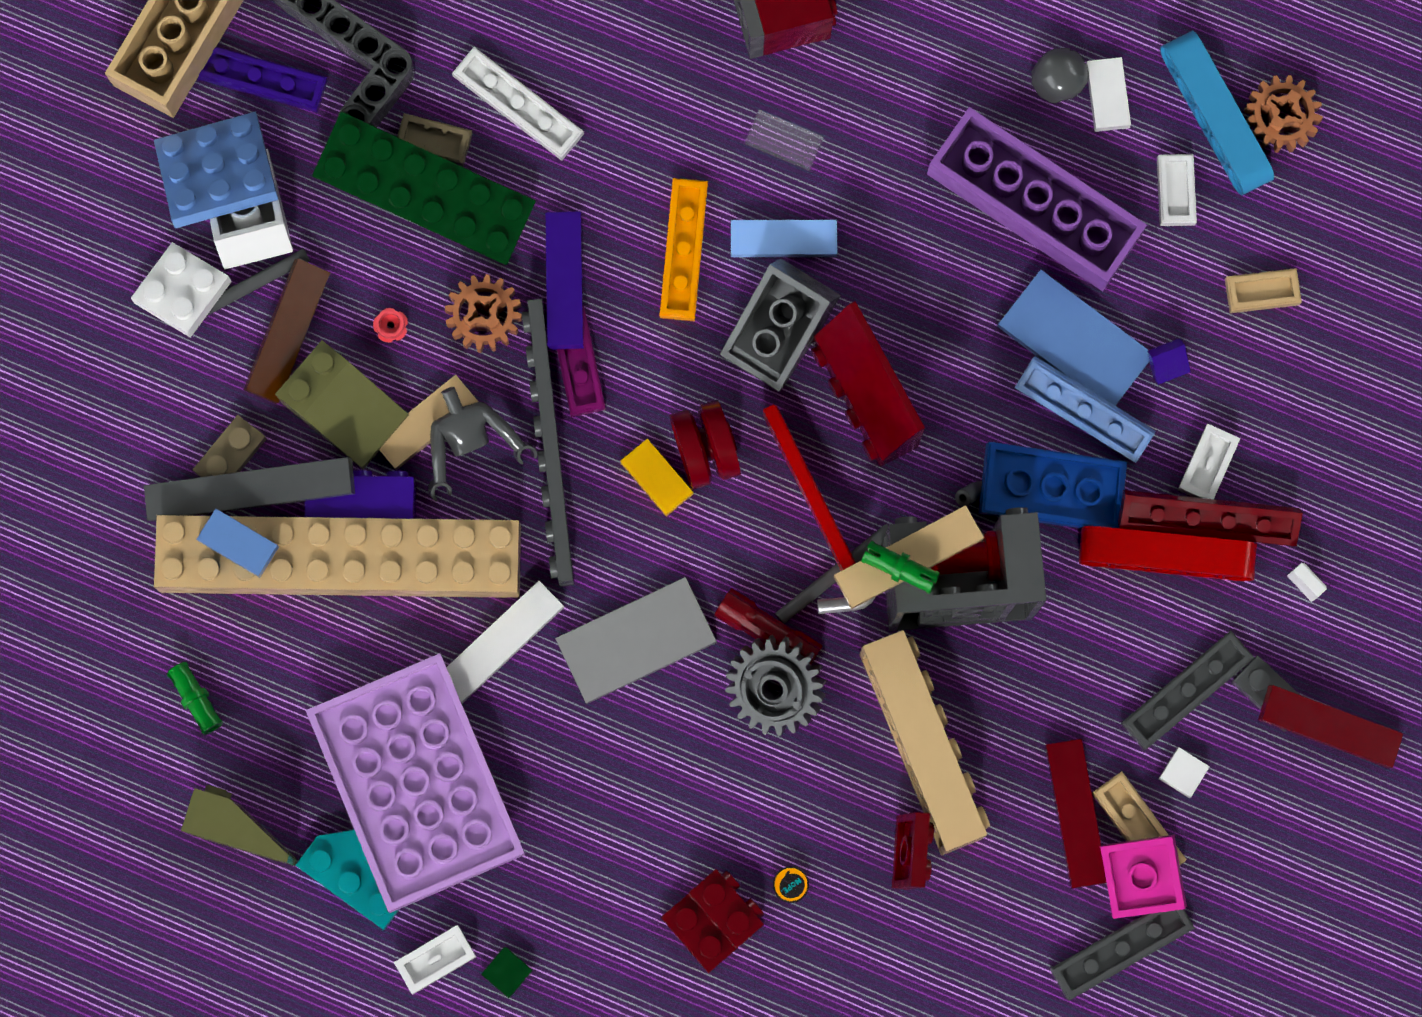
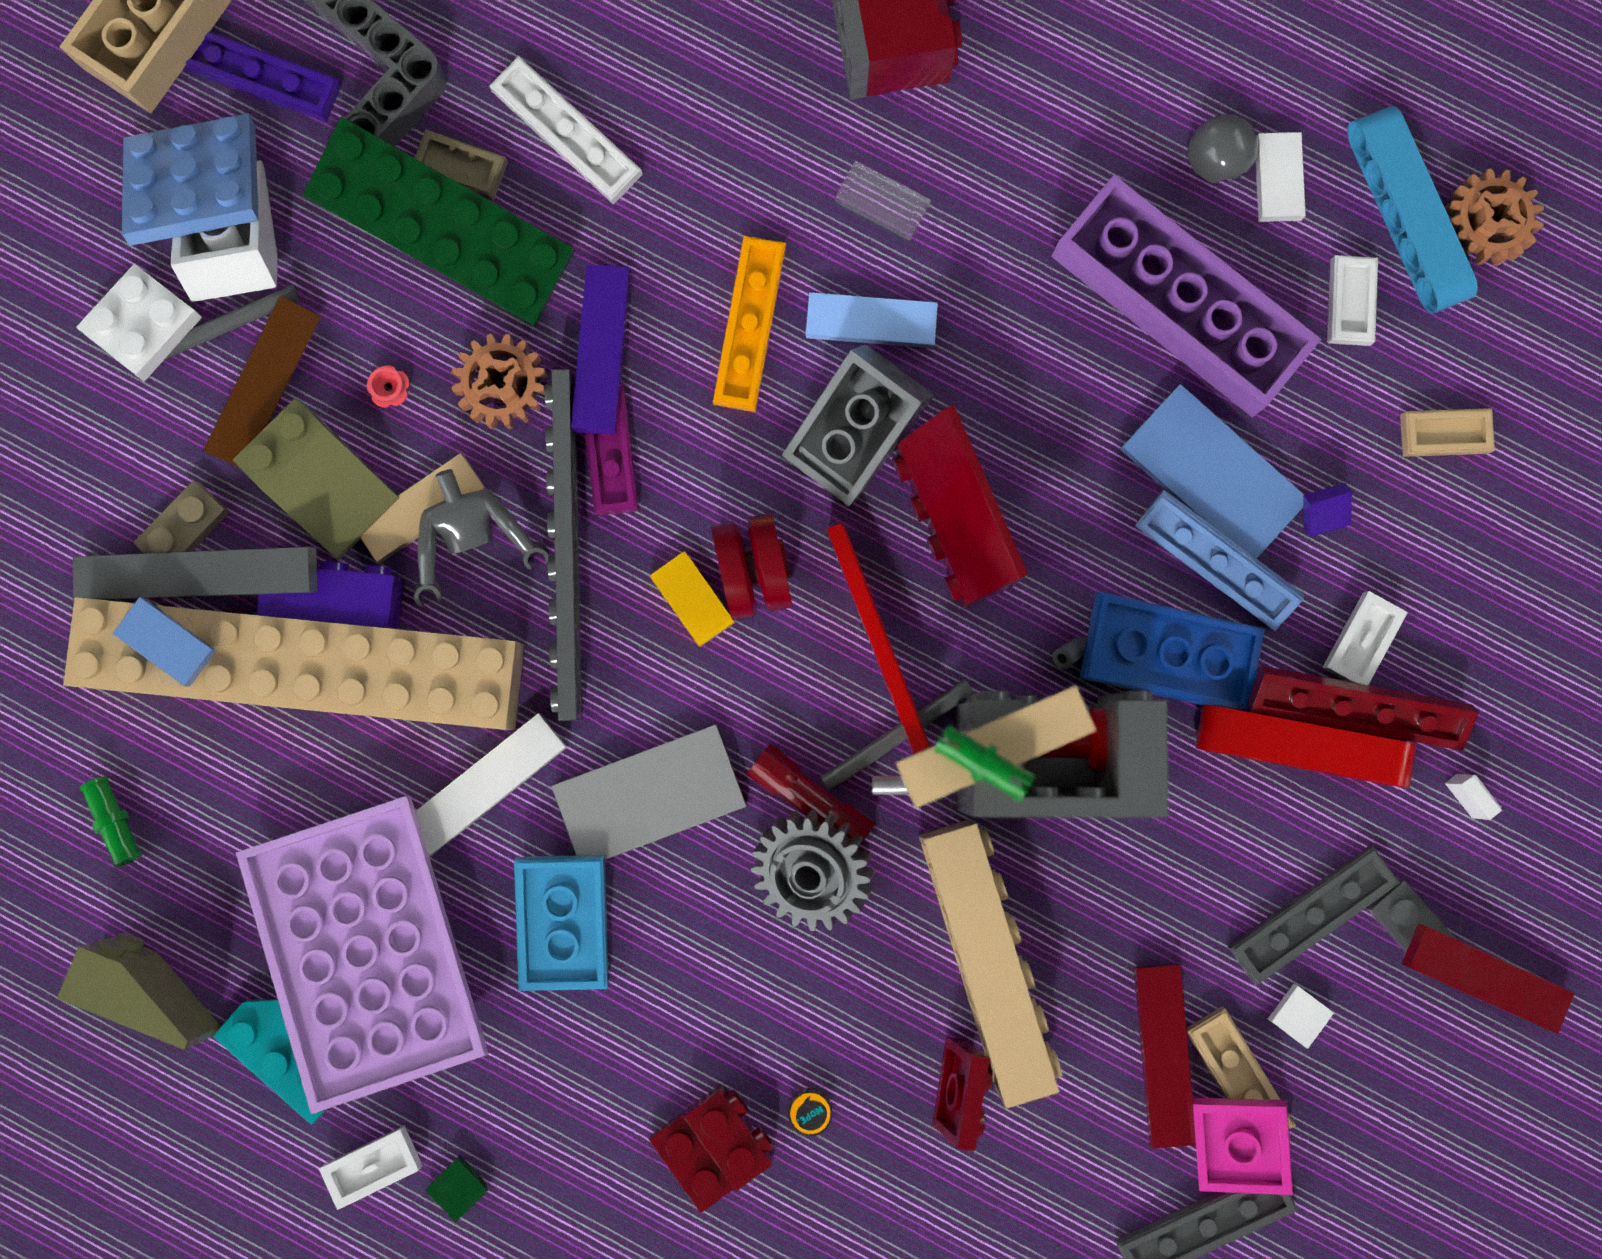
camera: 10 degrees right, 5 degrees up
none -> dark azure tile [514,855,609,991]

